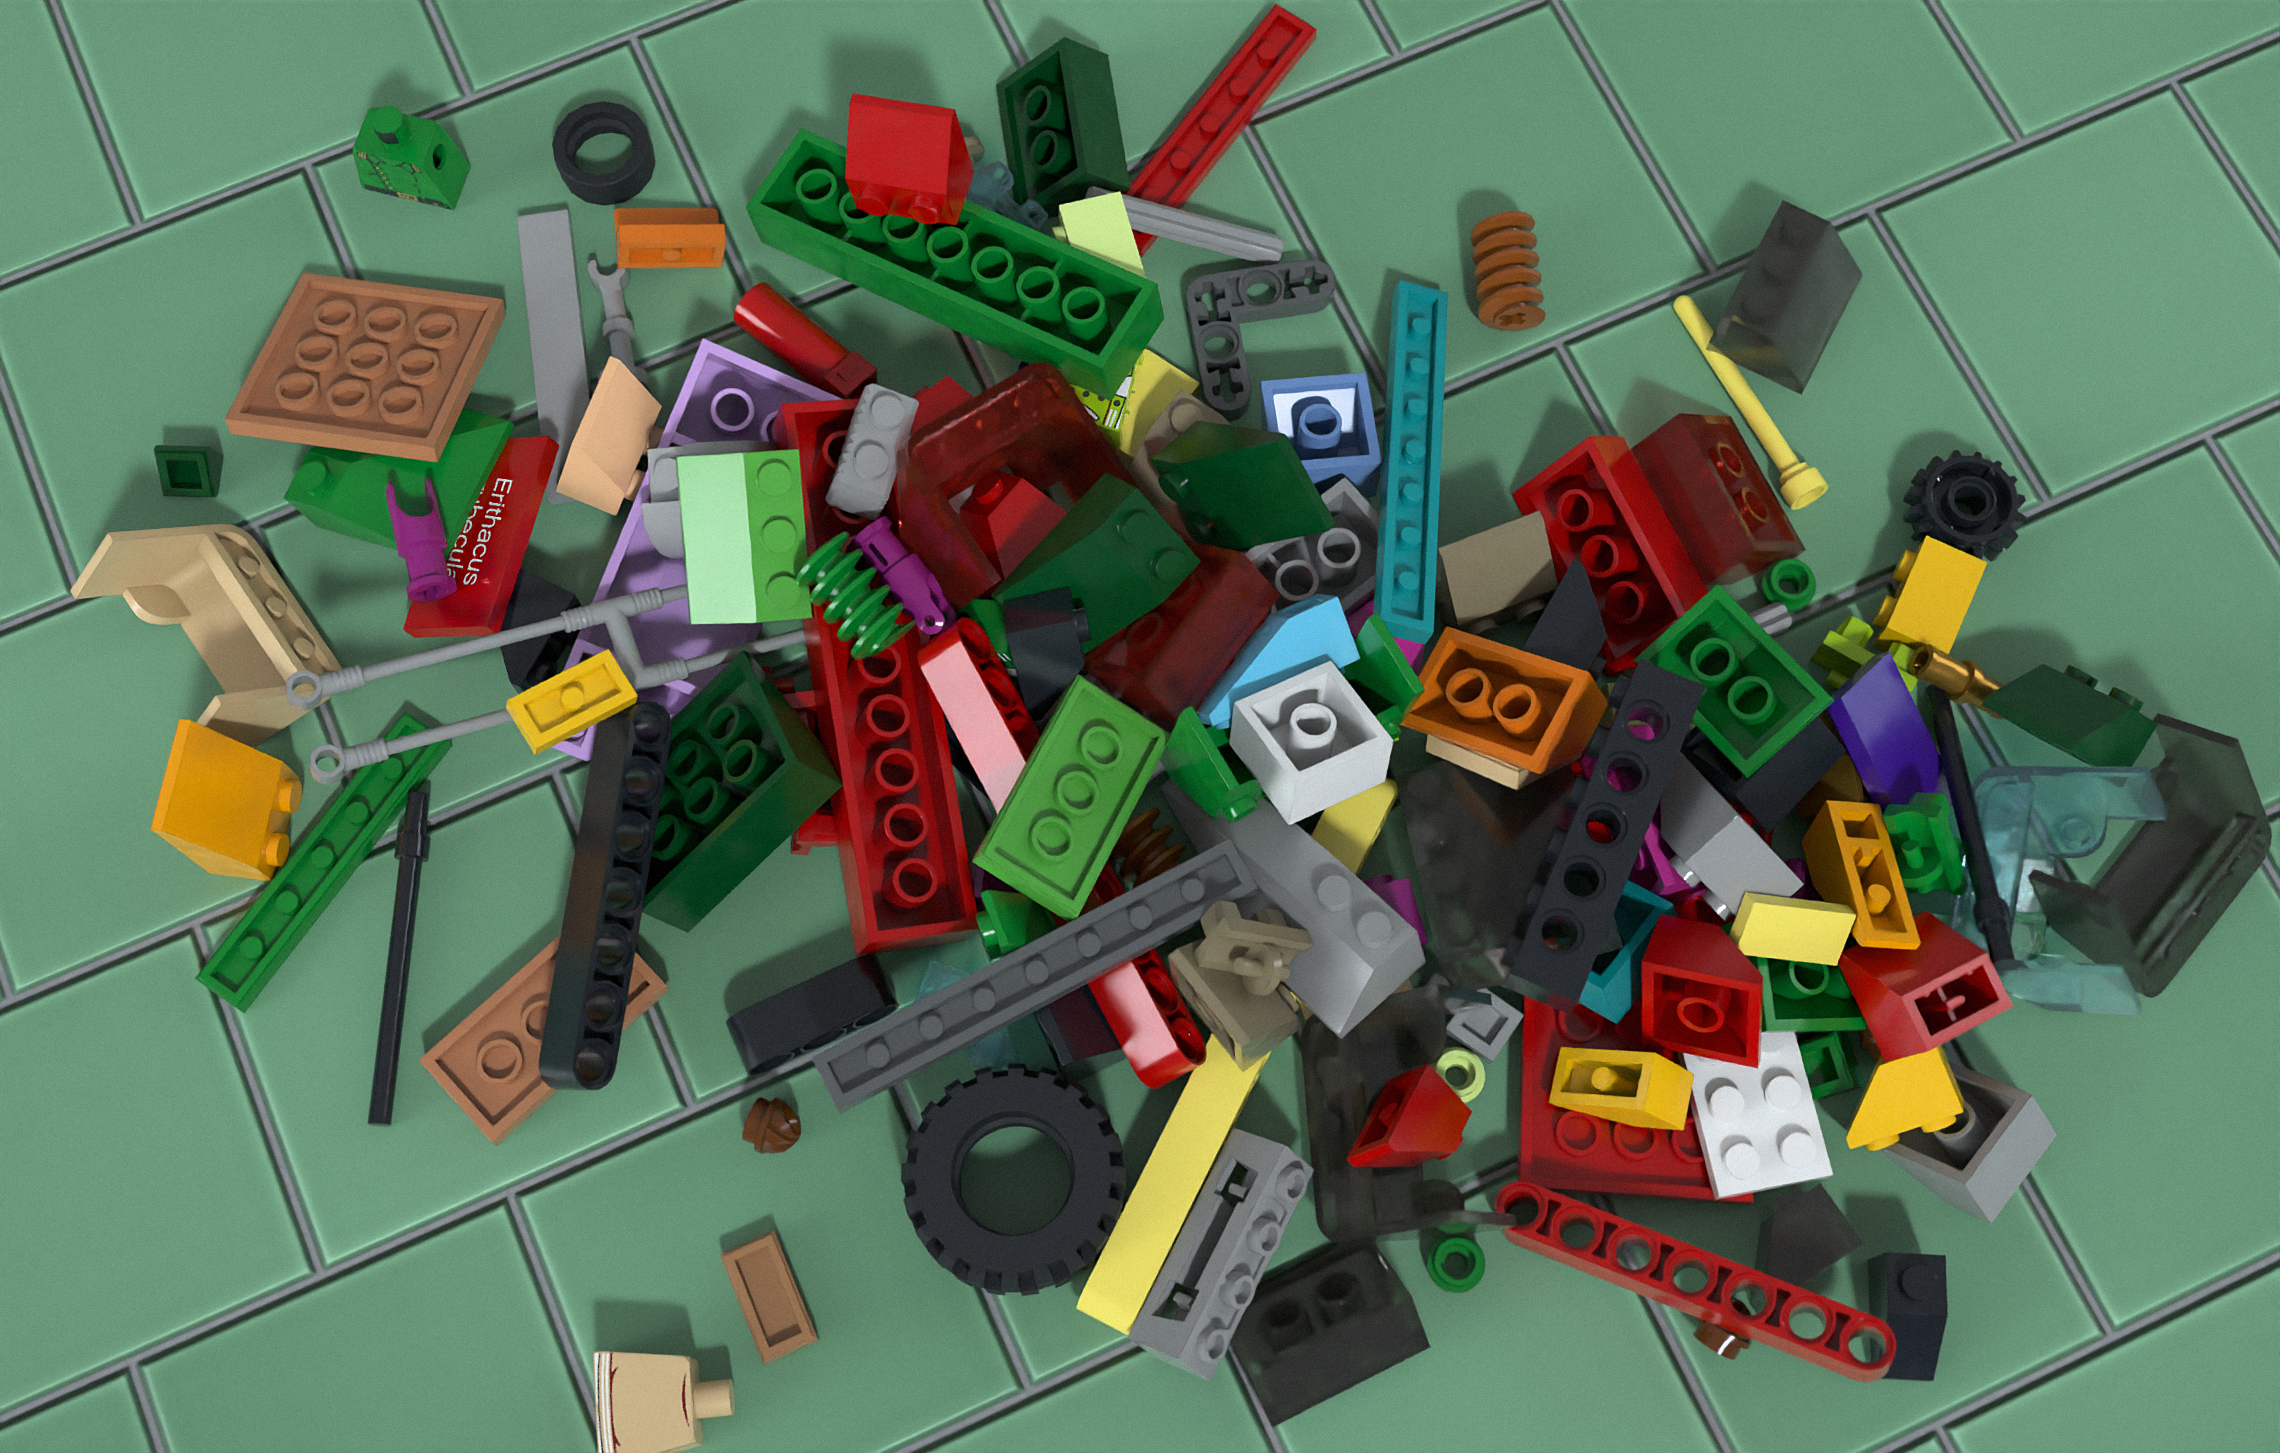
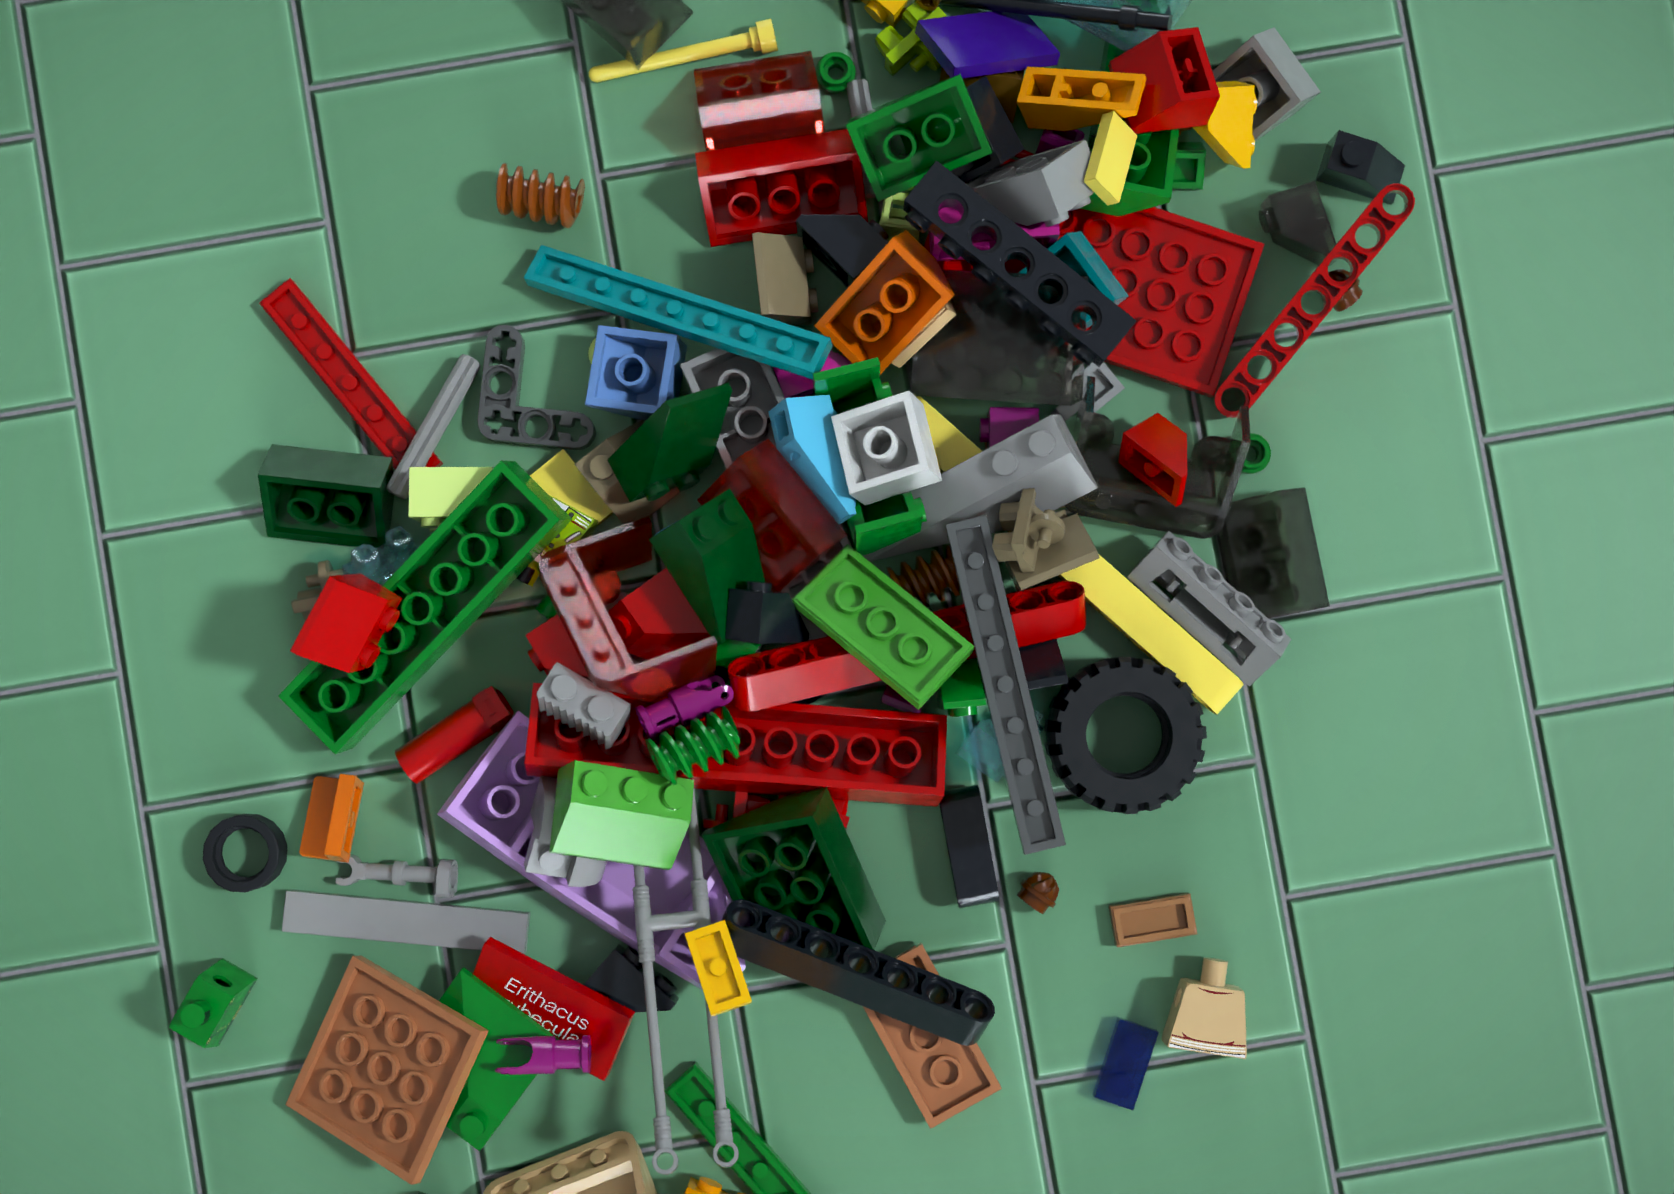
camera: 70 degrees left, 15 degrees up
black bar [367,792,431,1127] -> none
light nougat slope [556,356,664,516] -> none
yellowish green plate [1430,1047,1485,1103] -> none
yellow slope [1549,1047,1695,1131] -> none
red slope [1642,914,1764,1069] -> none
white plate [1677,1032,1833,1200] -> none
green hips [1882,792,1969,896] -> none
none -> clear blue plate [1093,1017,1159,1110]

